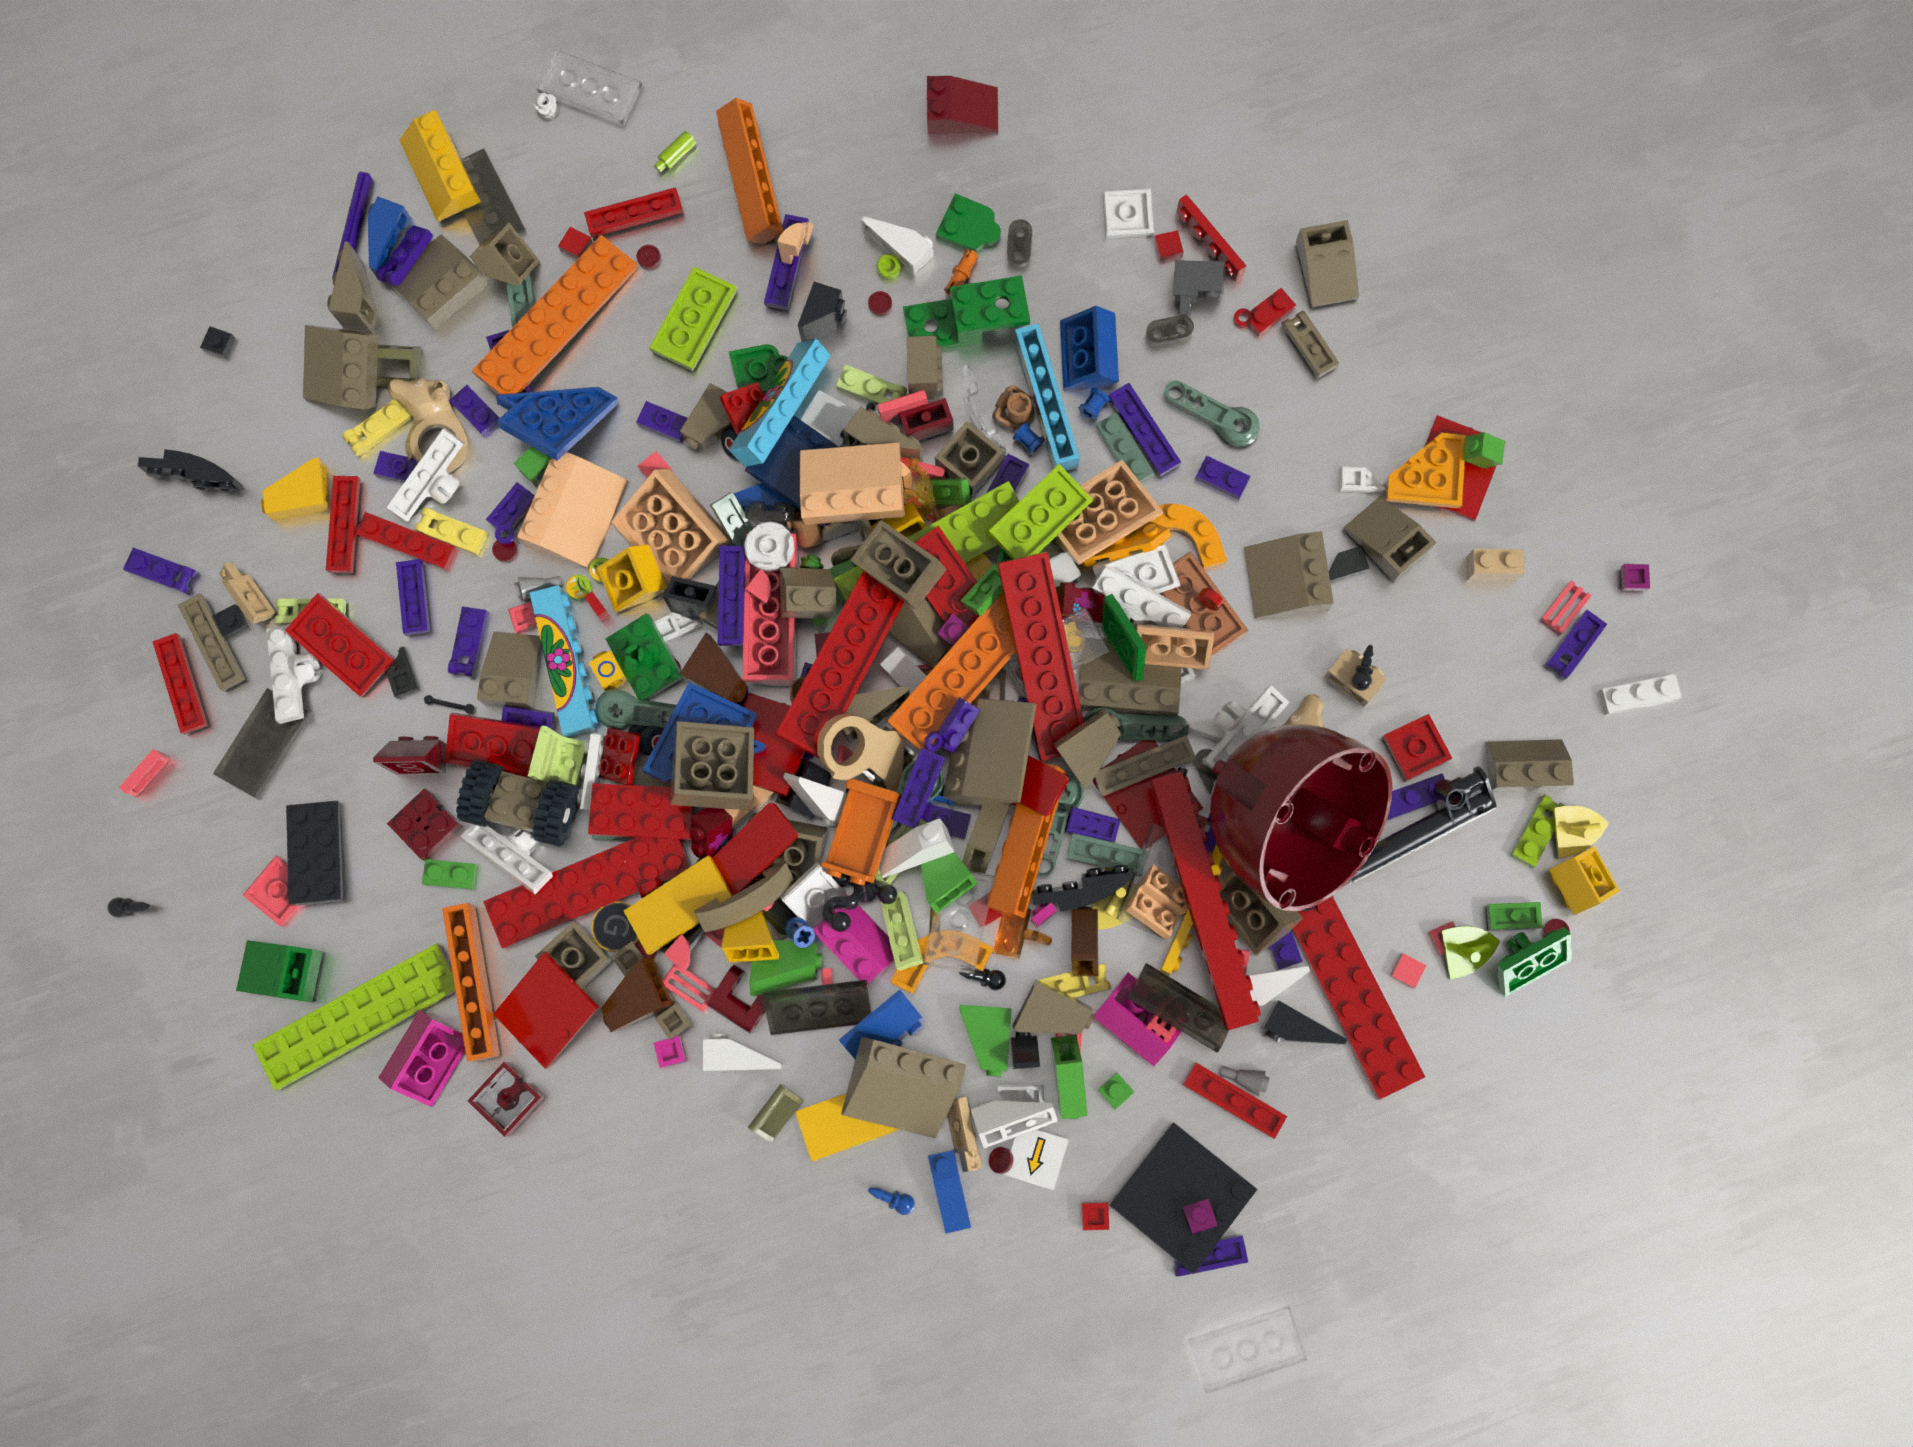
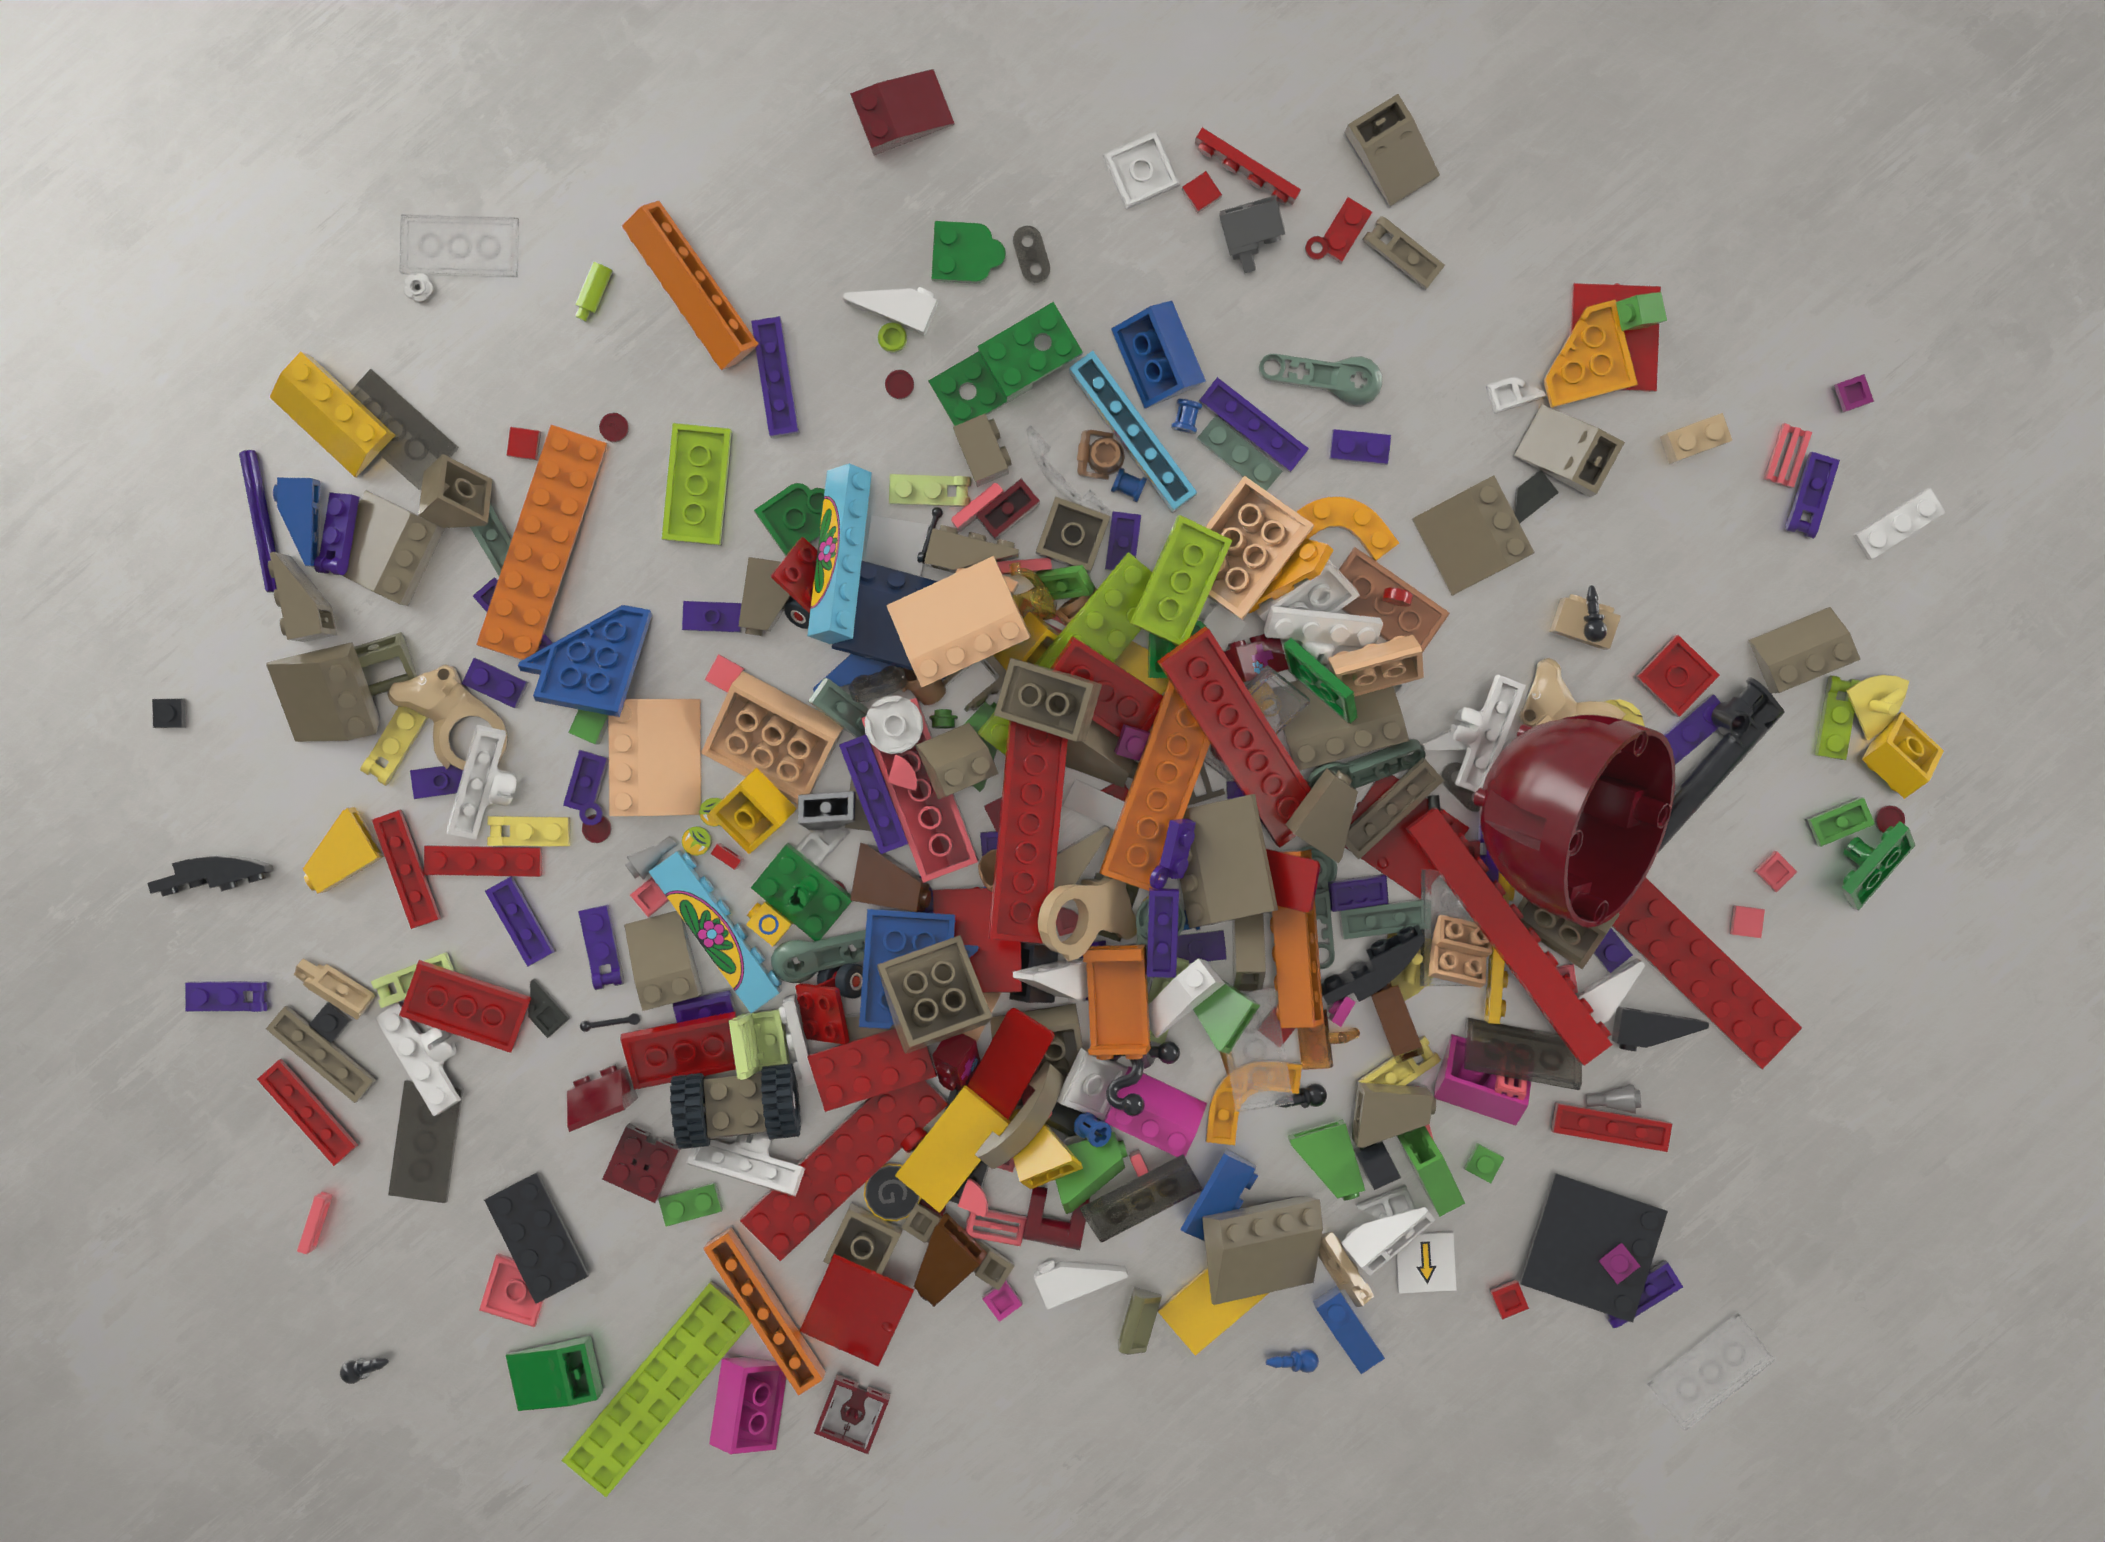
camera: 20 degrees left, 10 degrees up
red plate [584,187,683,238] -> none
light nougat slope [777,222,814,264] -> none
black slope [798,281,847,342] -> none
yellowish green plate [880,891,923,971] -> none
orange pin [944,249,979,296] -> none
bright green plate [960,564,1003,616] -> none
dark red piece [989,1147,1014,1174] -> none
clear smoke plate [1145,315,1194,347] -> none
lime shield [1441,926,1501,980] -> none

